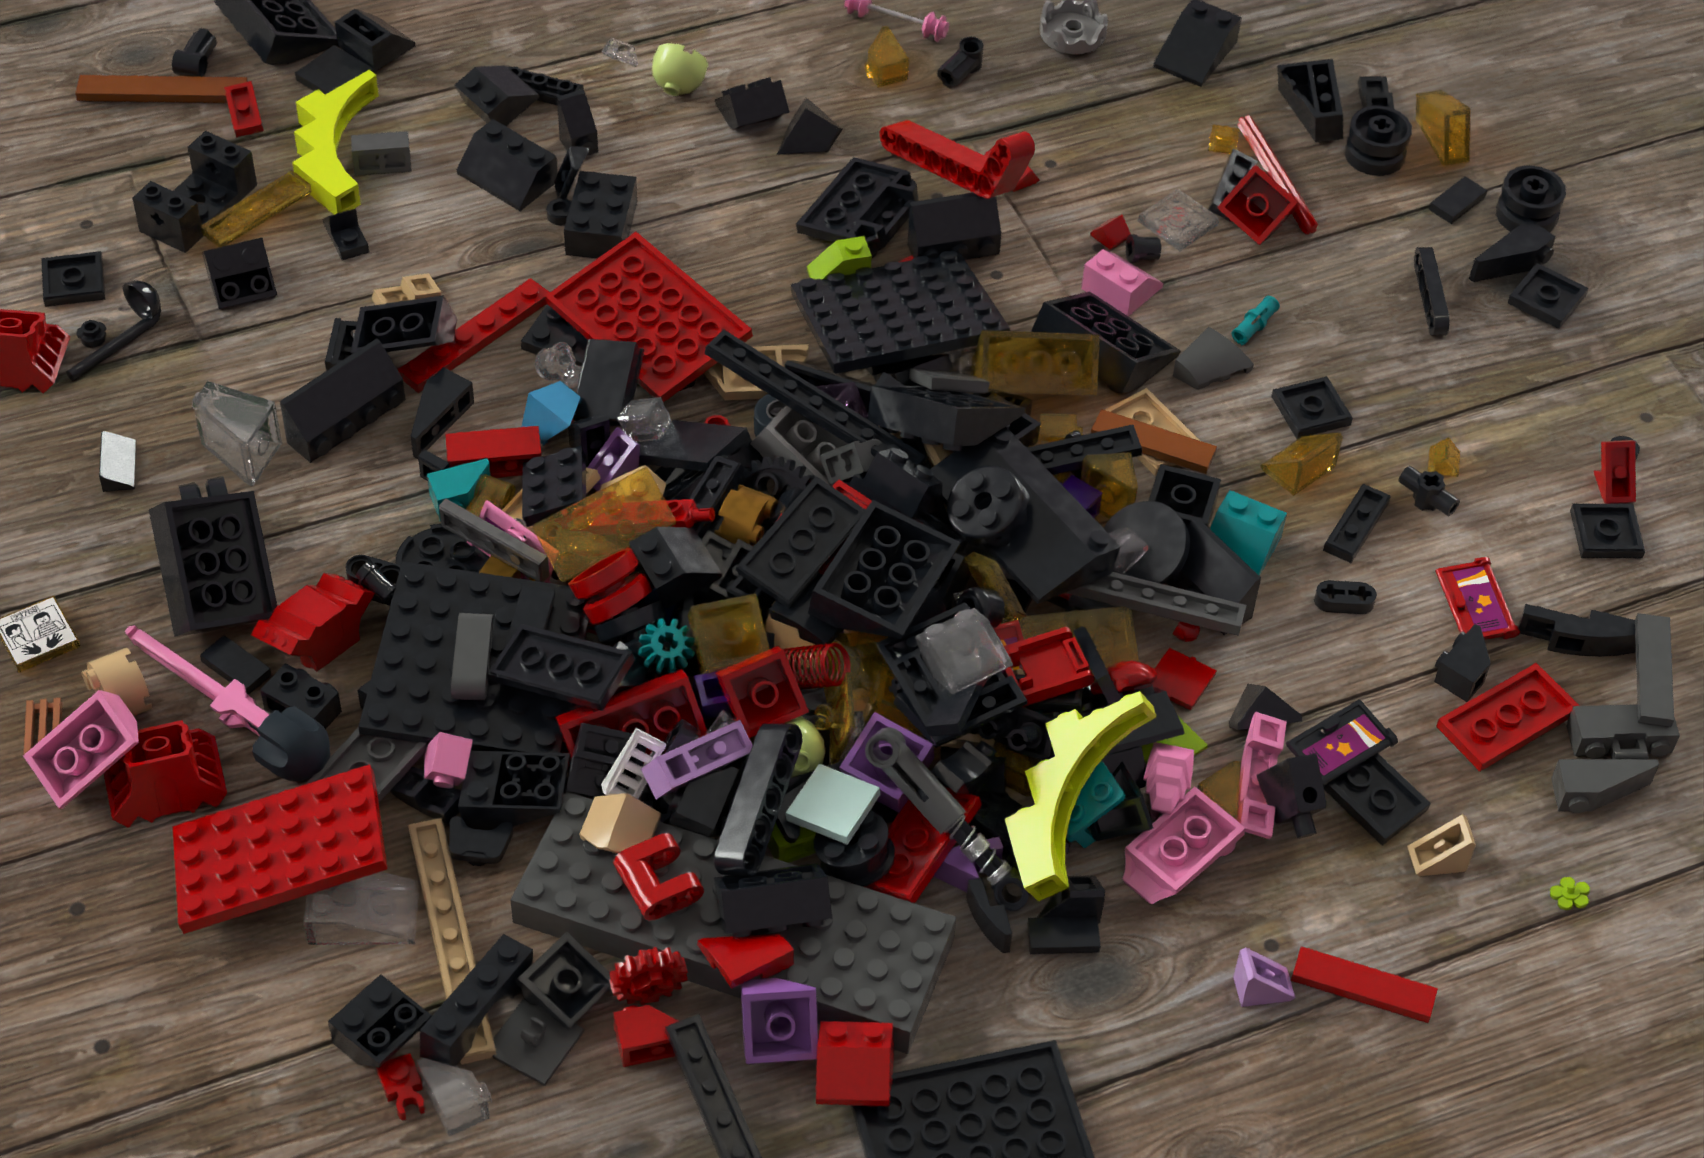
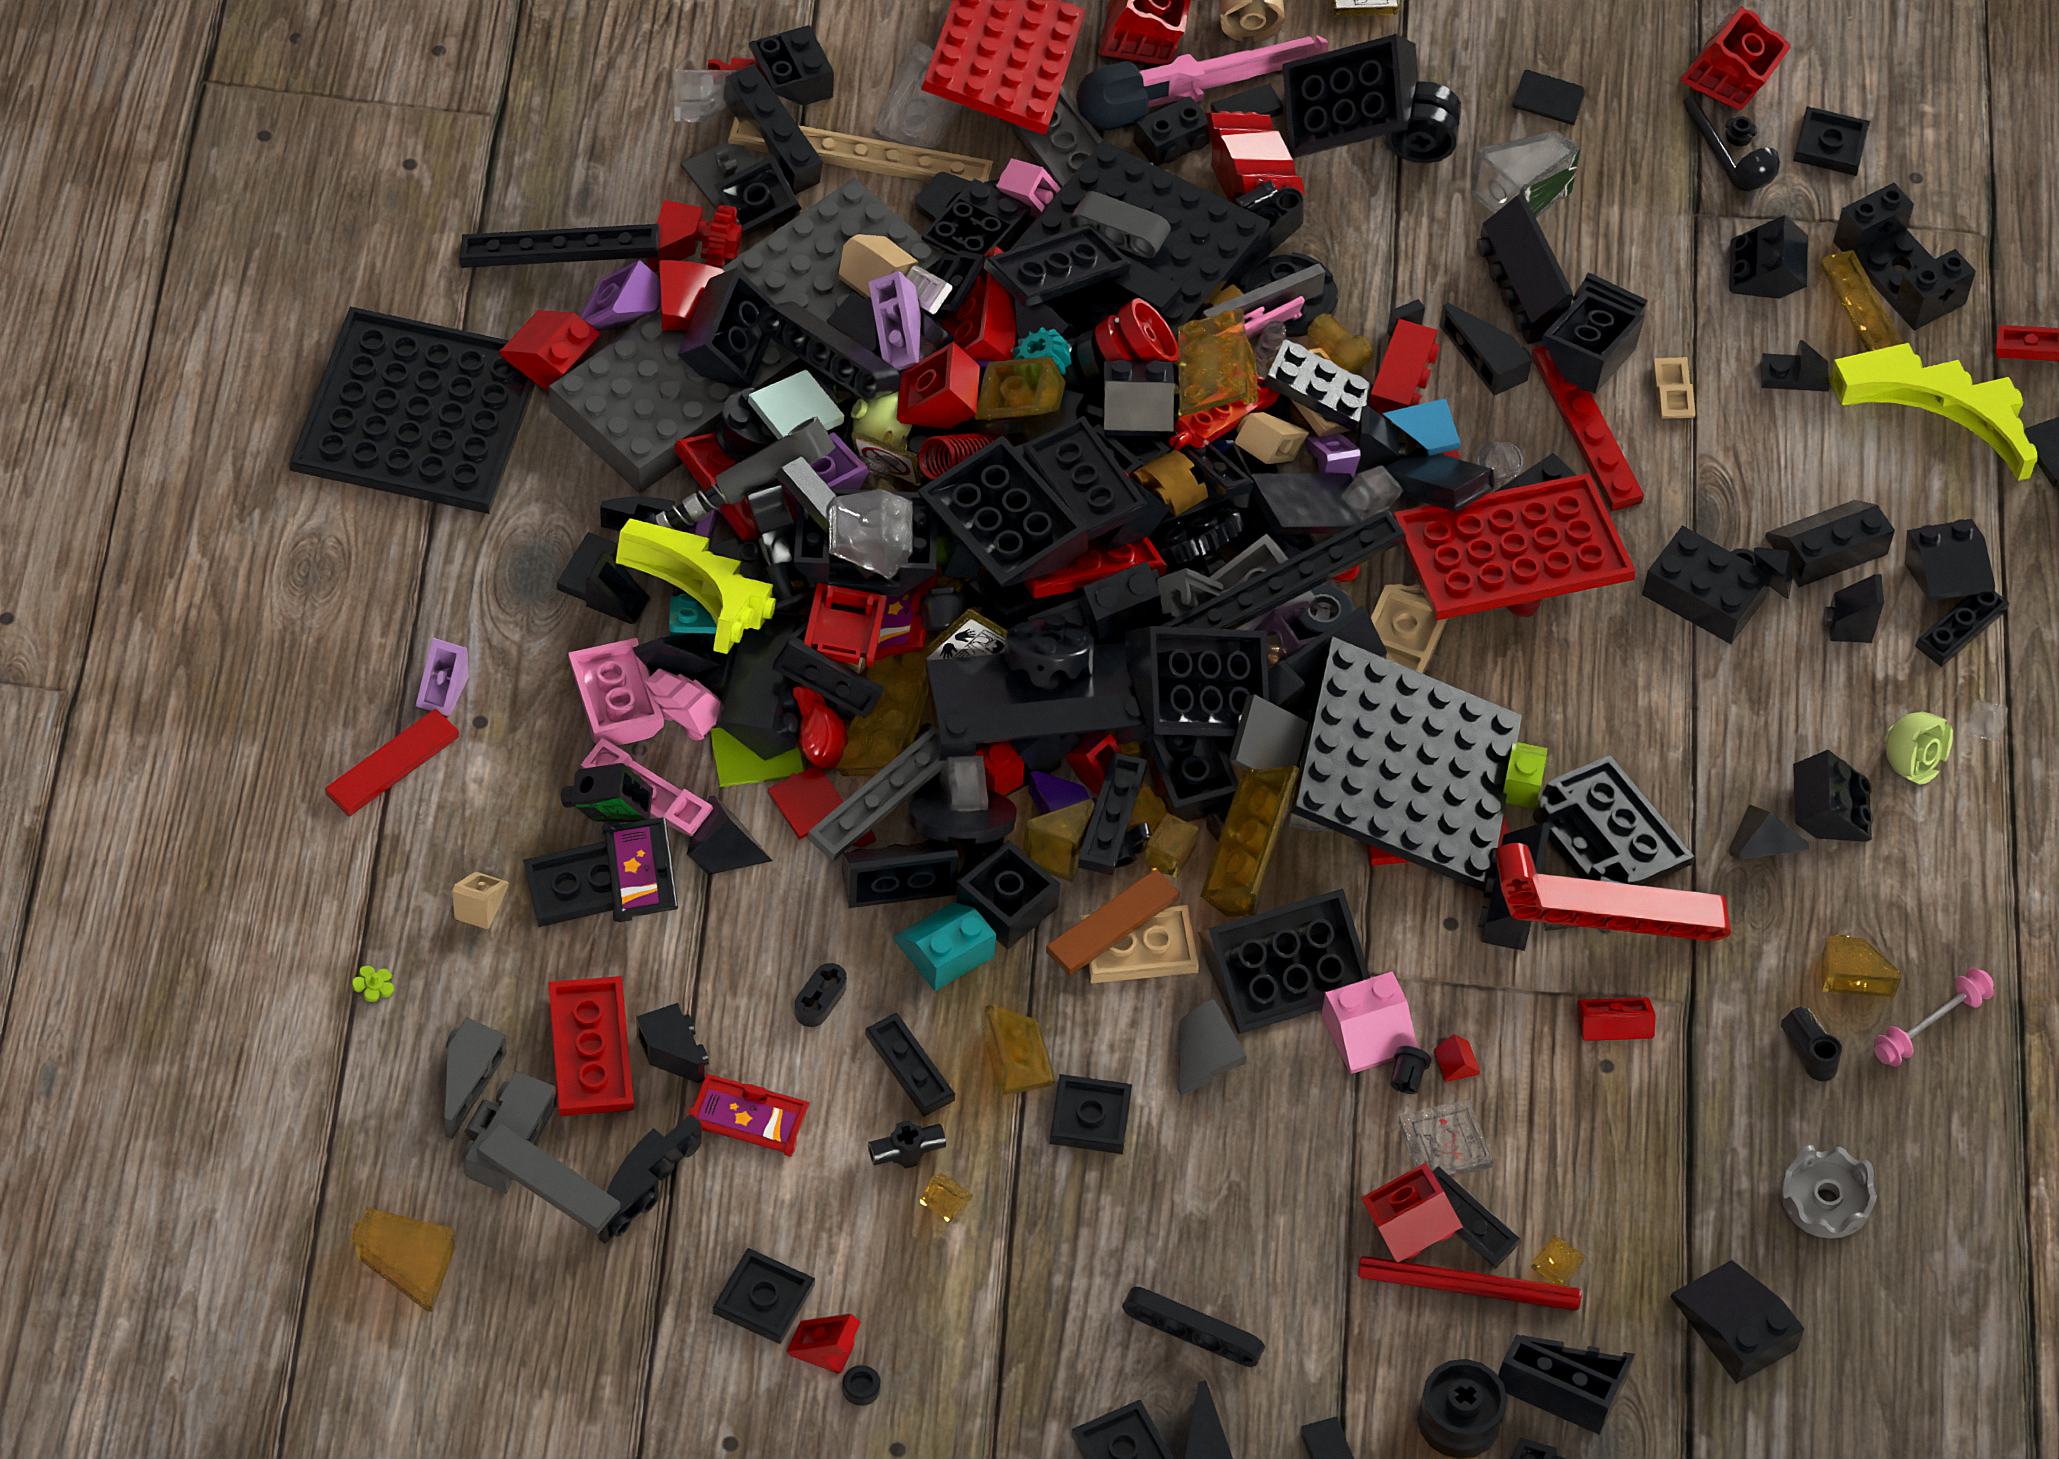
camera: 115 degrees right, 5 degrees up
dark grey hinge [351,131,412,176] -> none
teal slope [427,458,491,521] -> none
red connector [613,833,705,921] -> none
clear yellow slope [1198,761,1241,820] -> none
teal pin [1231,295,1280,345] -> none

